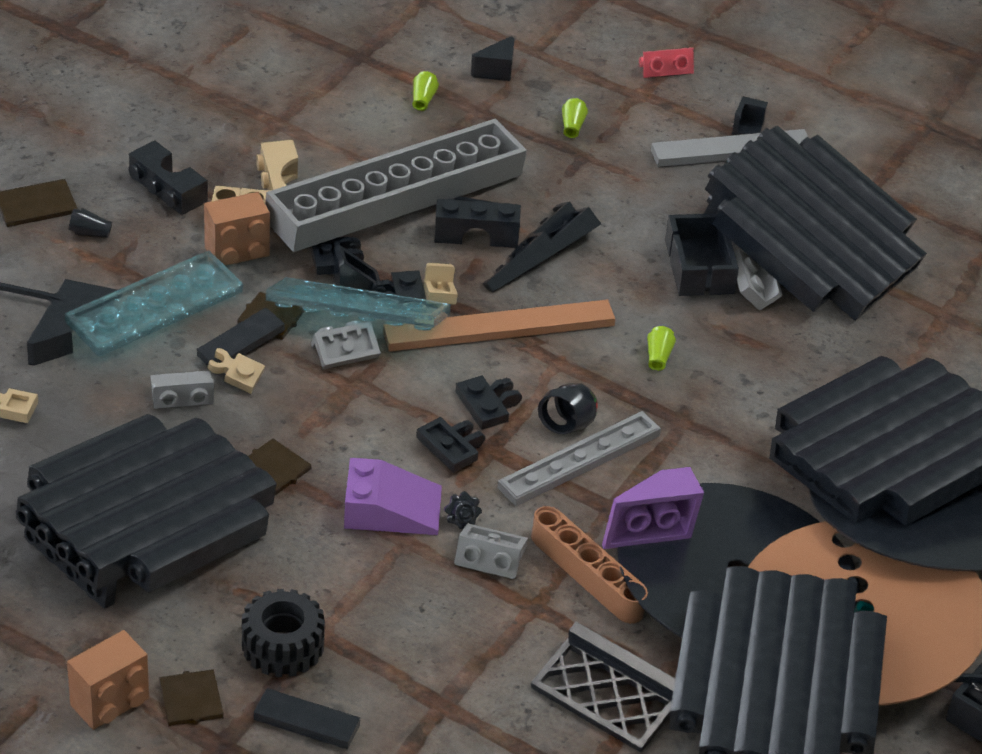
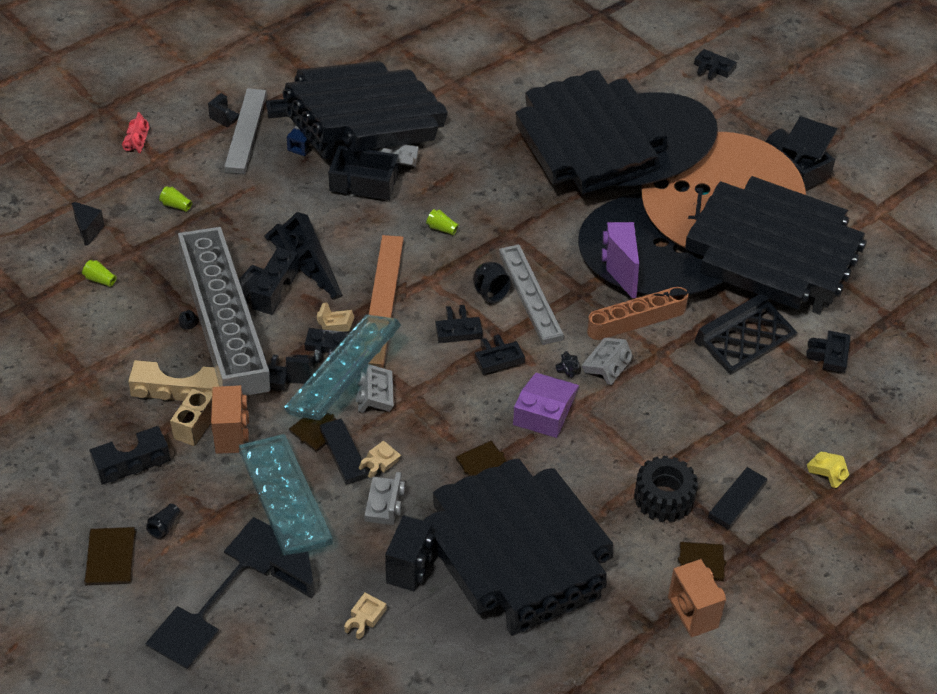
camera: 70 degrees left, 5 degrees up
none -> black brick [385,515,435,592]

